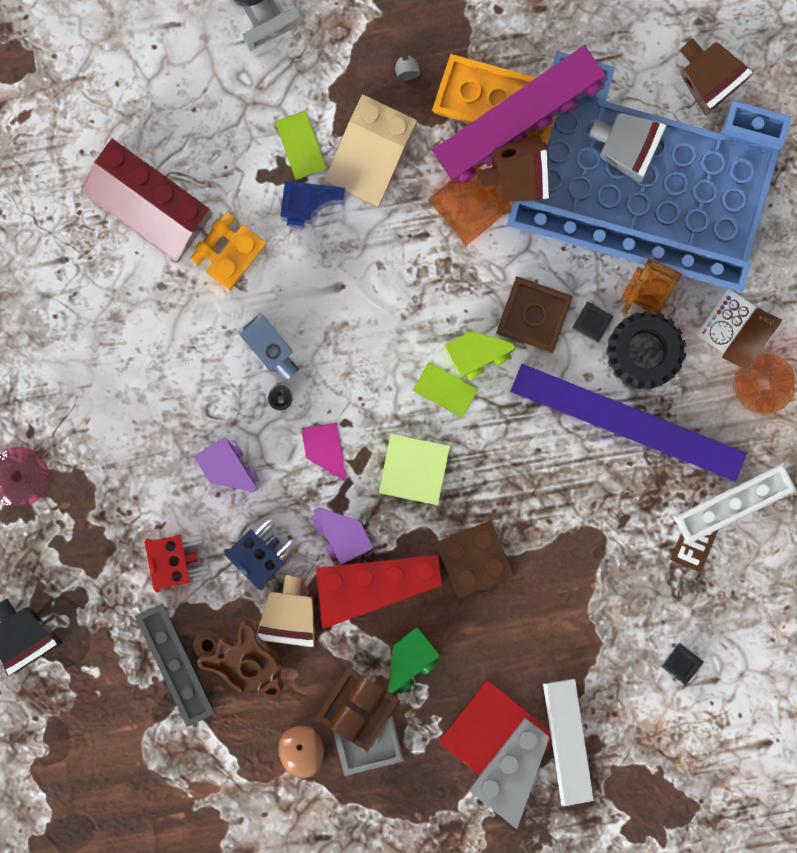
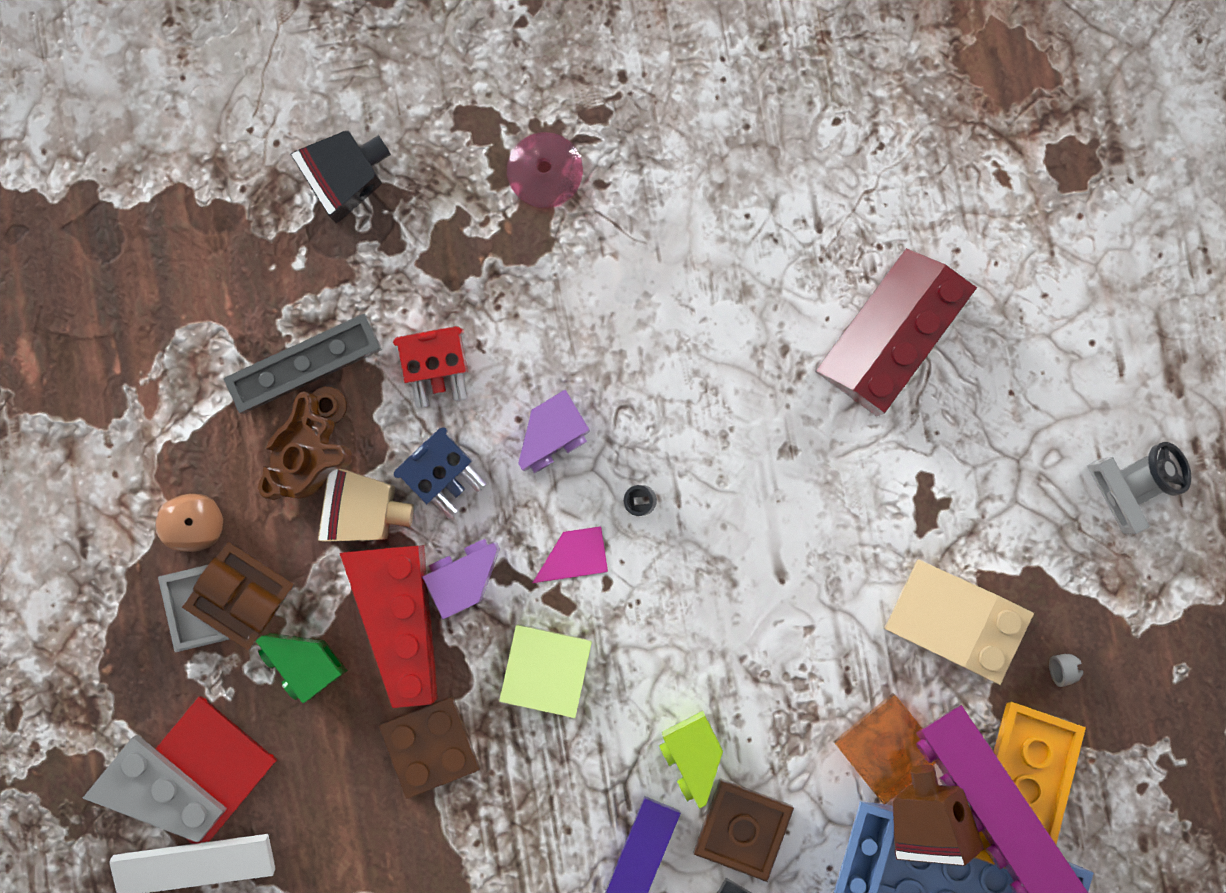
camera: 90 degrees right, 0 degrees up
light orange plate [189,212,267,291] -> none
sand blue torso [237,313,299,381] -> none
lime sticker [275,110,327,180] -> none
clear blue arch [280,180,346,228] -> none
lime sticker [412,362,478,418] -> none

